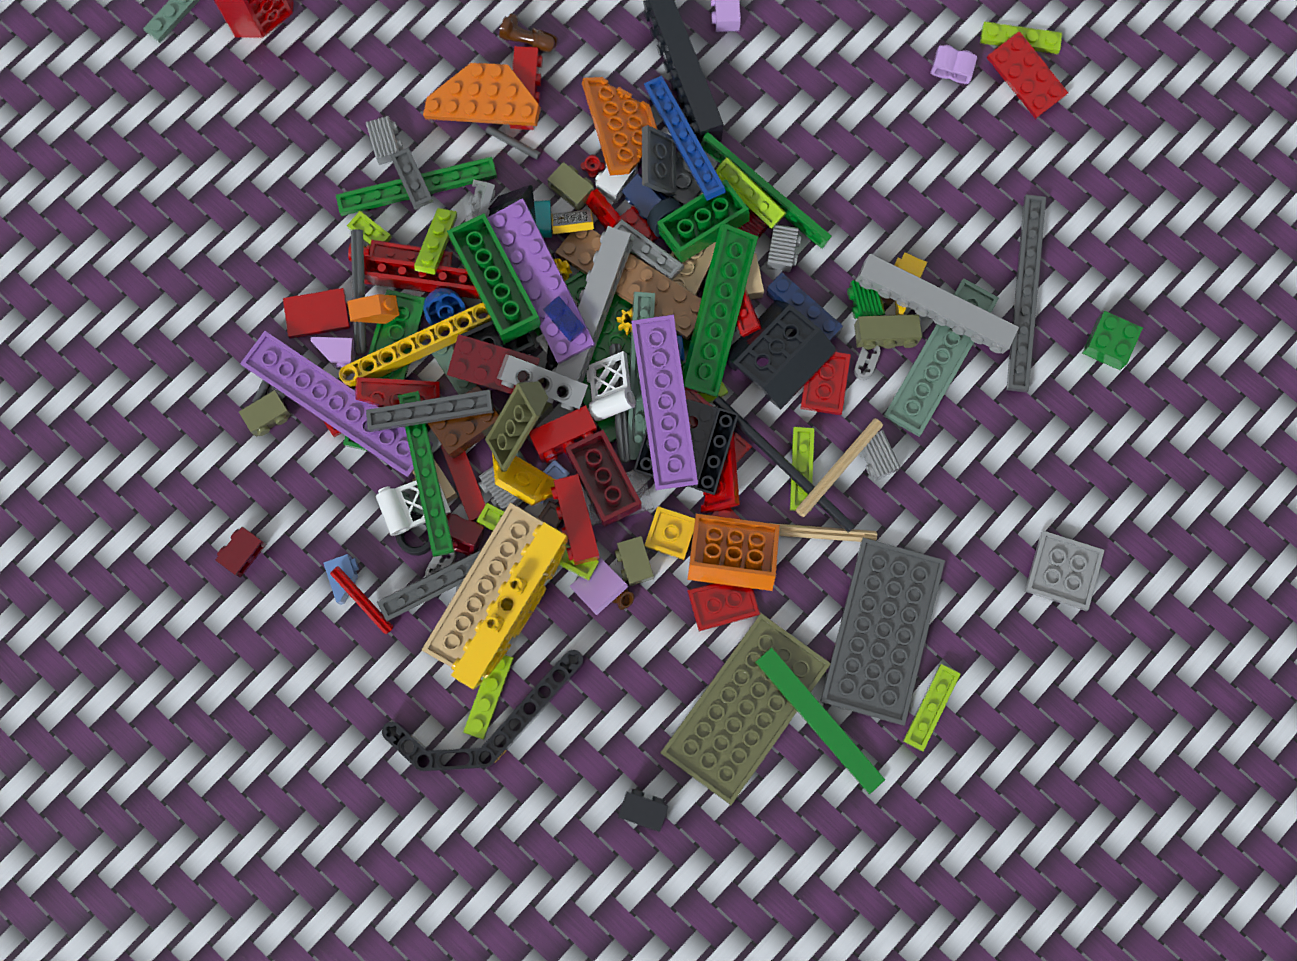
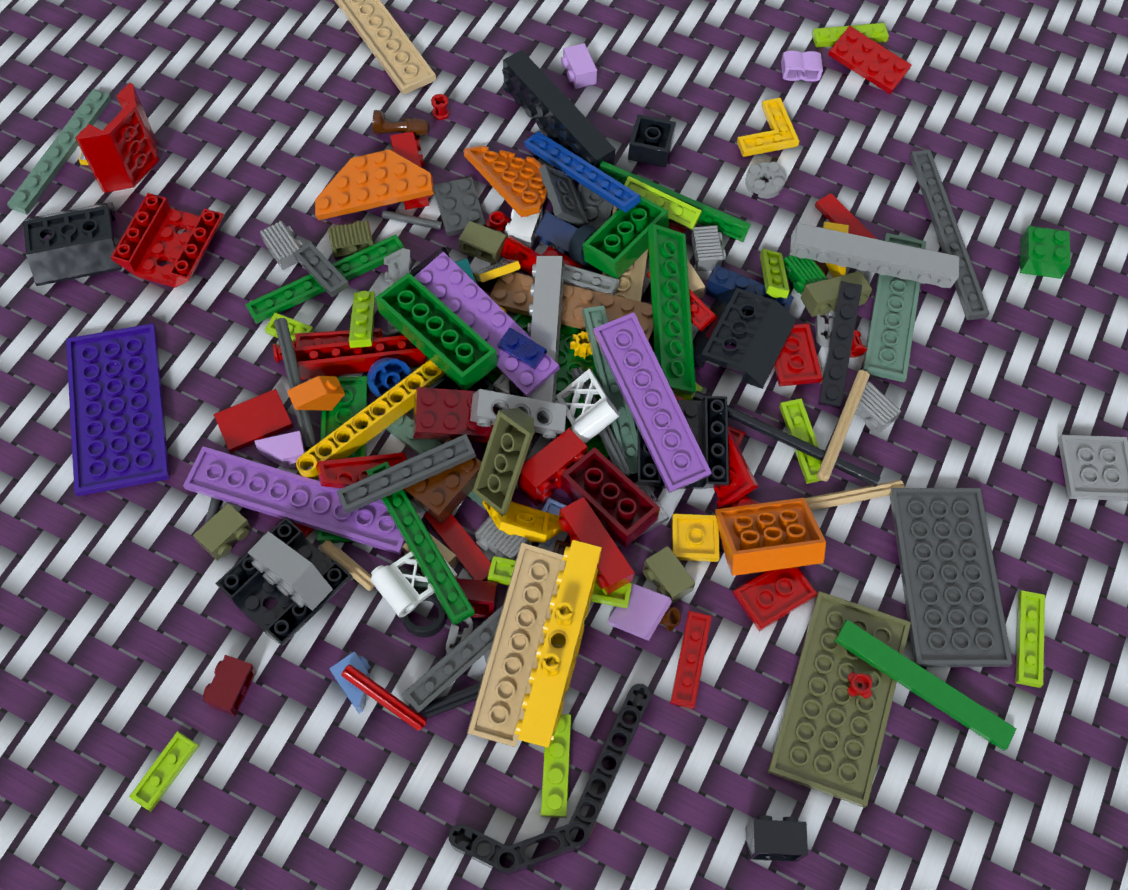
camera: 20 degrees left, 15 degrees down
none -> black slope [23,202,122,286]
none -> dark purple plate [66,323,170,497]
none -> red slope [110,193,224,288]
none -> lime tile [129,731,199,812]
none -> black slope [215,517,352,646]
none -> light grey brick [248,531,333,611]
none -> tan axle [320,541,375,591]
none -> olive brick [328,220,373,258]
none -> black axle [423,682,481,719]
none -> red bush [431,94,450,120]
none -> dark grey plate [434,177,486,237]
none -> black brick [628,114,676,168]
none -> red tile [670,611,712,709]
none -> yellow plate [737,98,799,157]
none -> light grey plate [745,162,786,199]
none -> lime plate [760,248,790,299]
none -> red tile [815,193,876,239]
none -> black plate [818,281,862,408]
none -> red plate [847,672,872,699]
none -> red bush [850,330,867,358]

